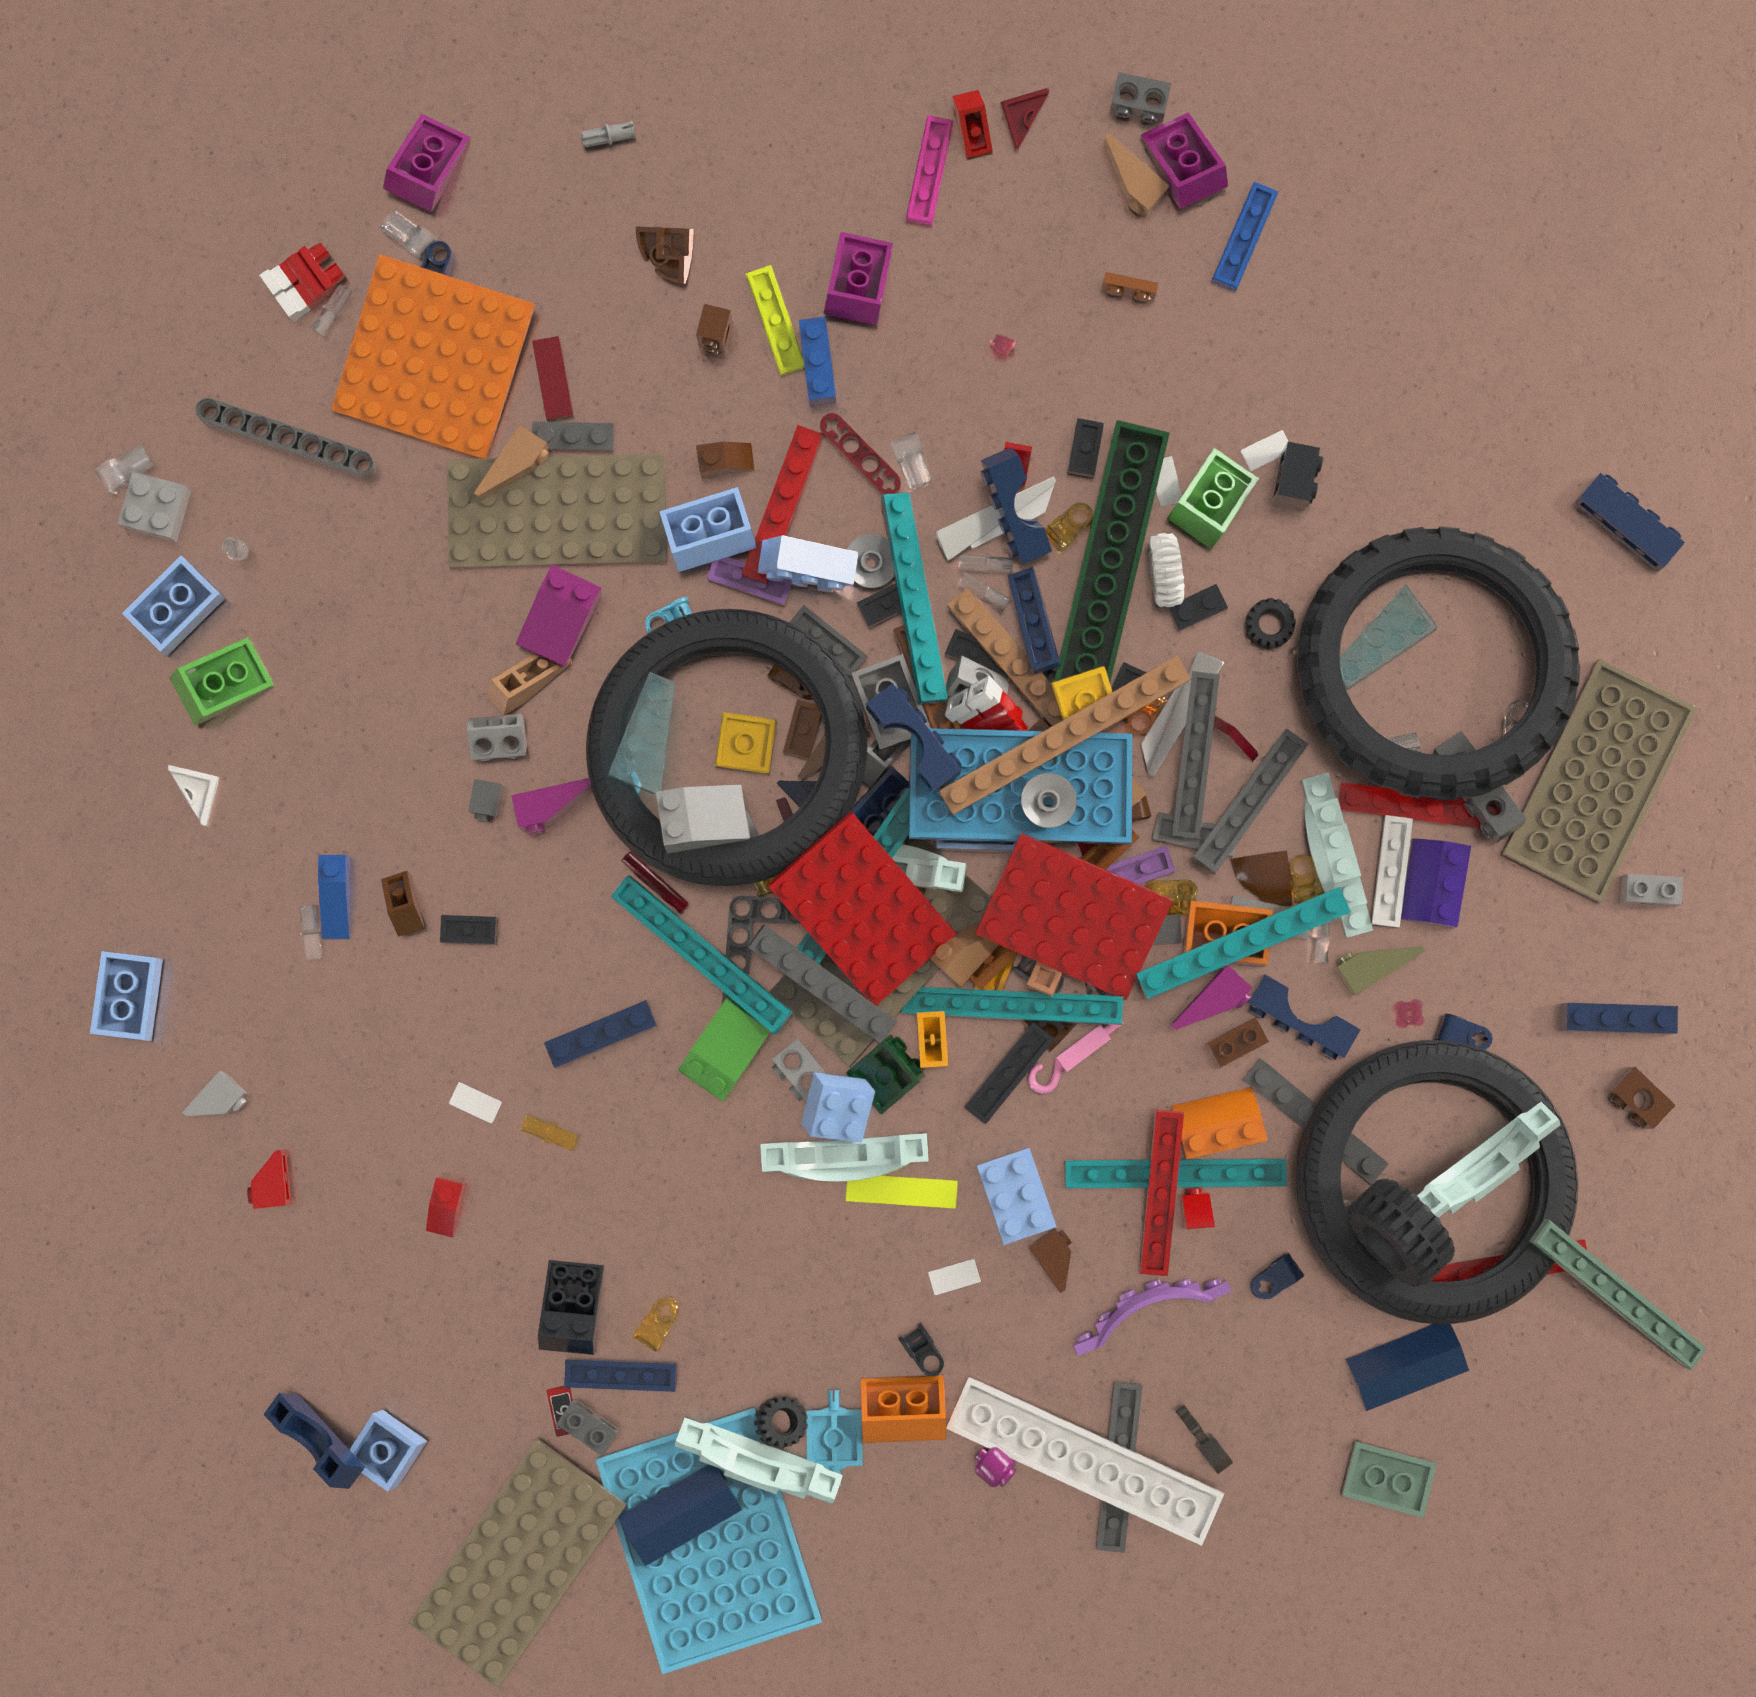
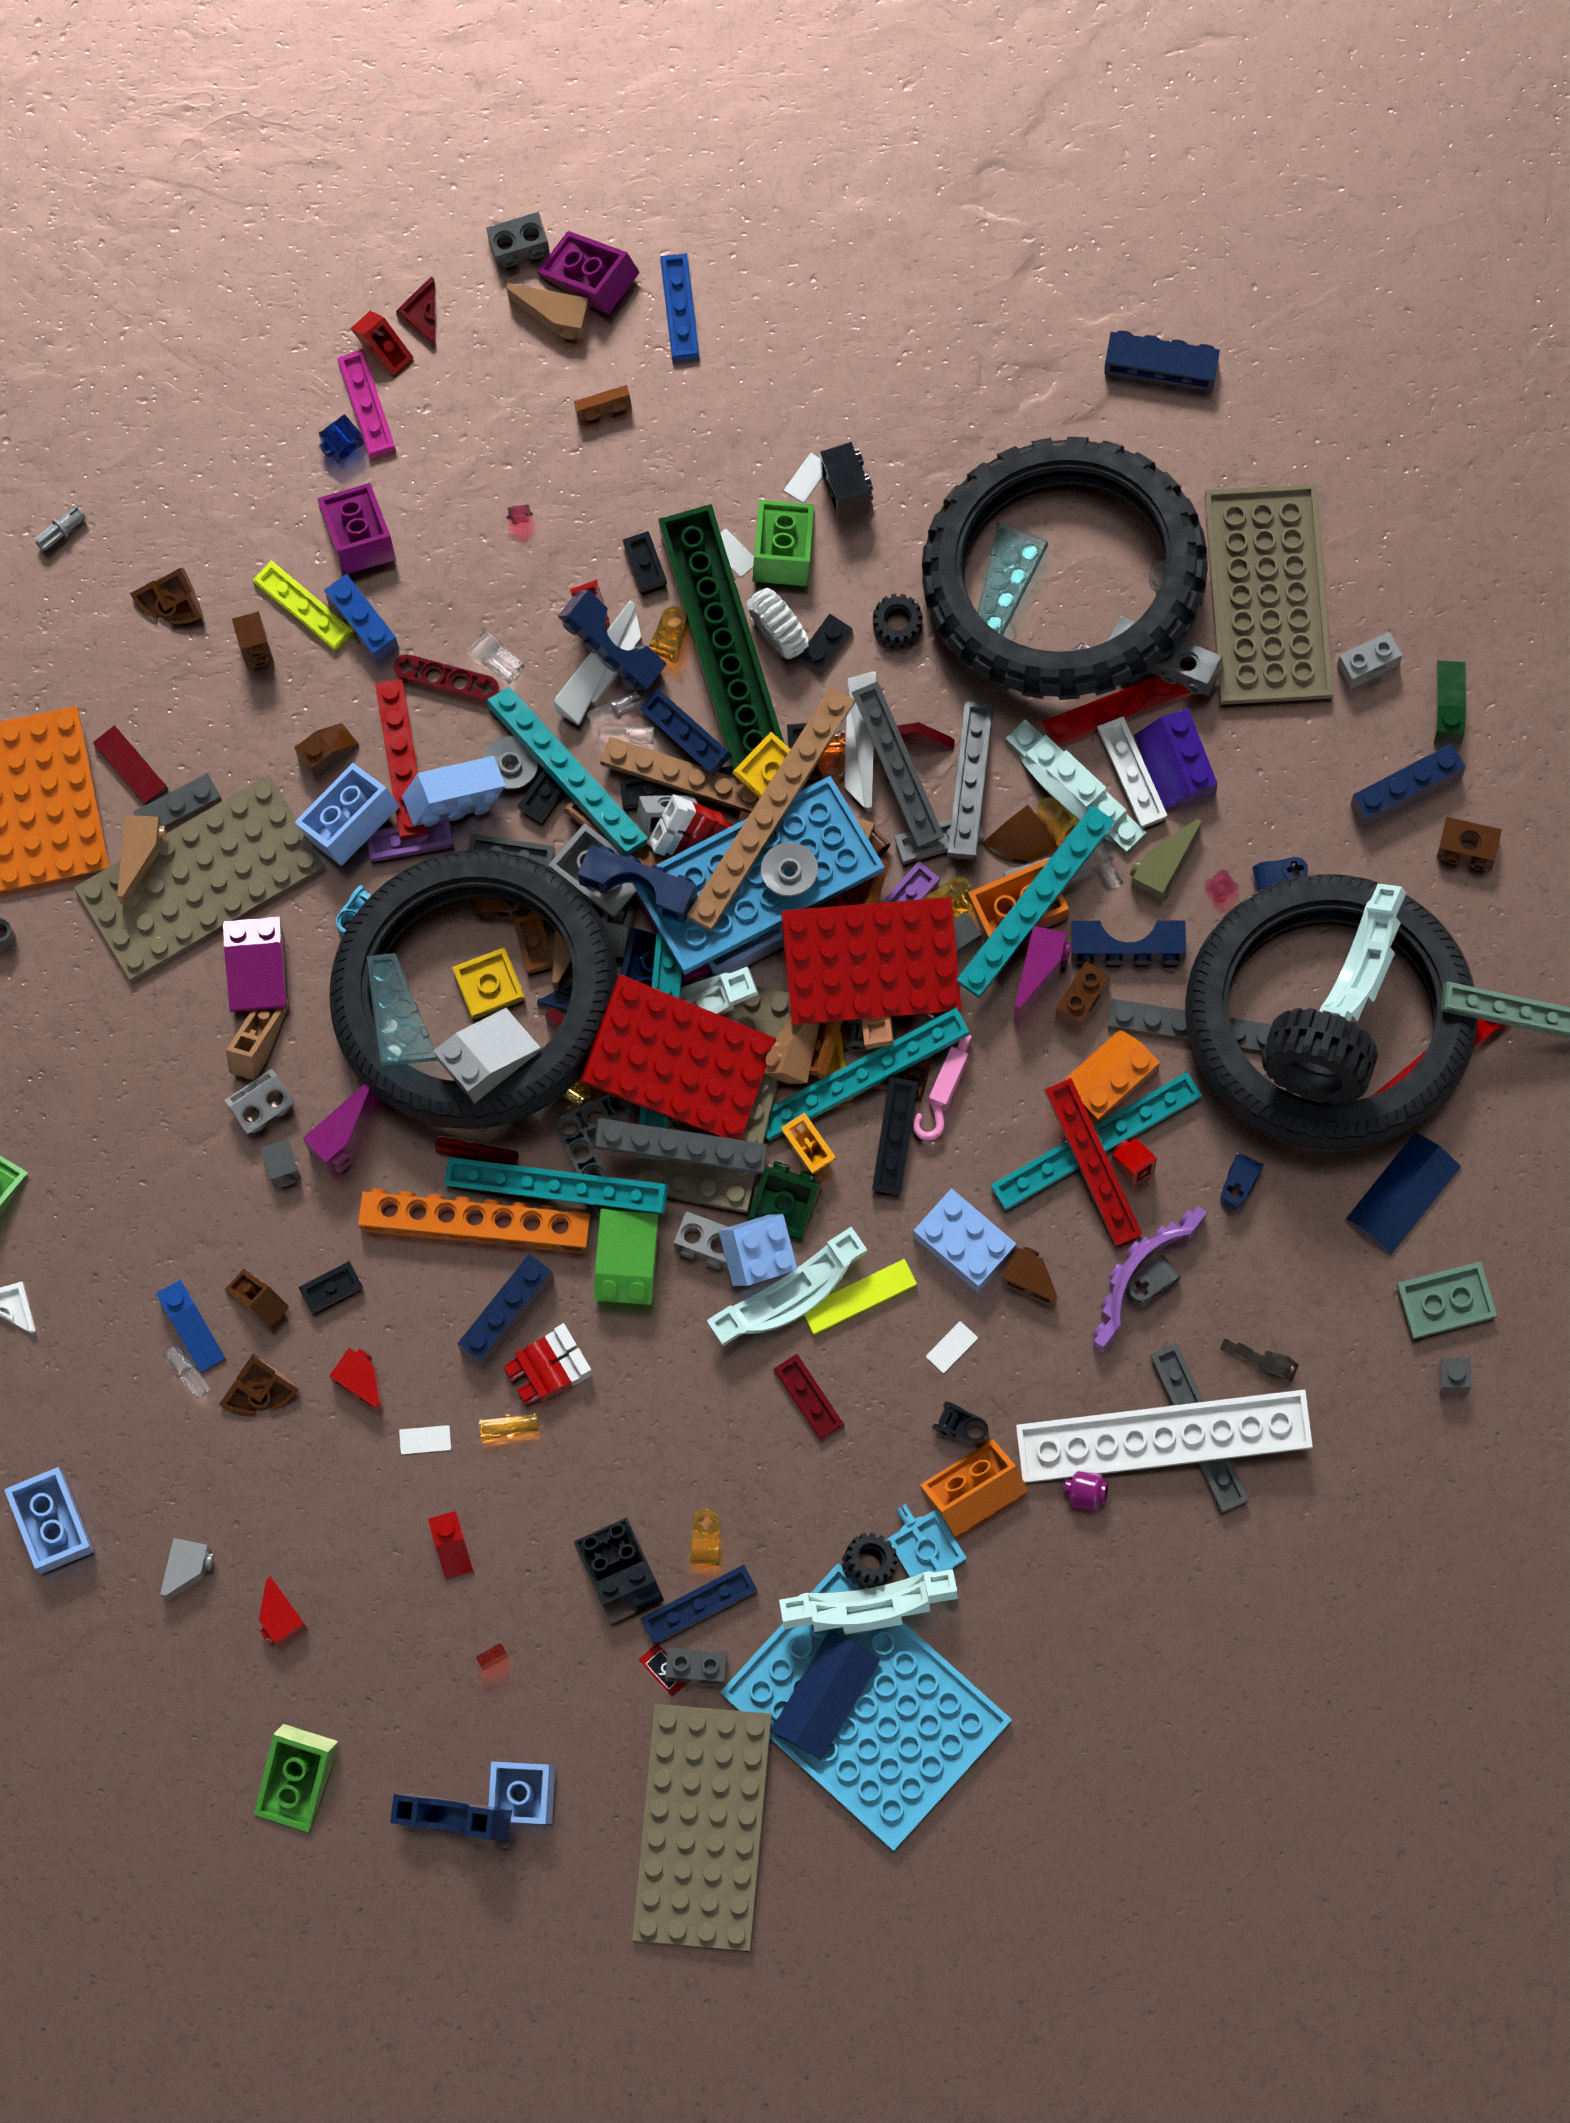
camera: 25 degrees left, 10 degrees down
none -> reddish brown brick [219,1353,299,1414]
none -> bright green slope [254,1724,338,1833]
none -> clear blue brick [318,414,364,463]
none -> red slope [329,1348,382,1413]
none -> orange brick [358,1188,592,1253]
none -> clear red tile [476,1643,508,1671]
none -> red hips [504,1323,592,1405]
none -> dark red tile [773,1354,845,1442]
none -> dark grey piece [1126,1254,1181,1307]
none -> dark green slope [1434,660,1466,744]
none -> dark grey brick [1438,1358,1472,1394]

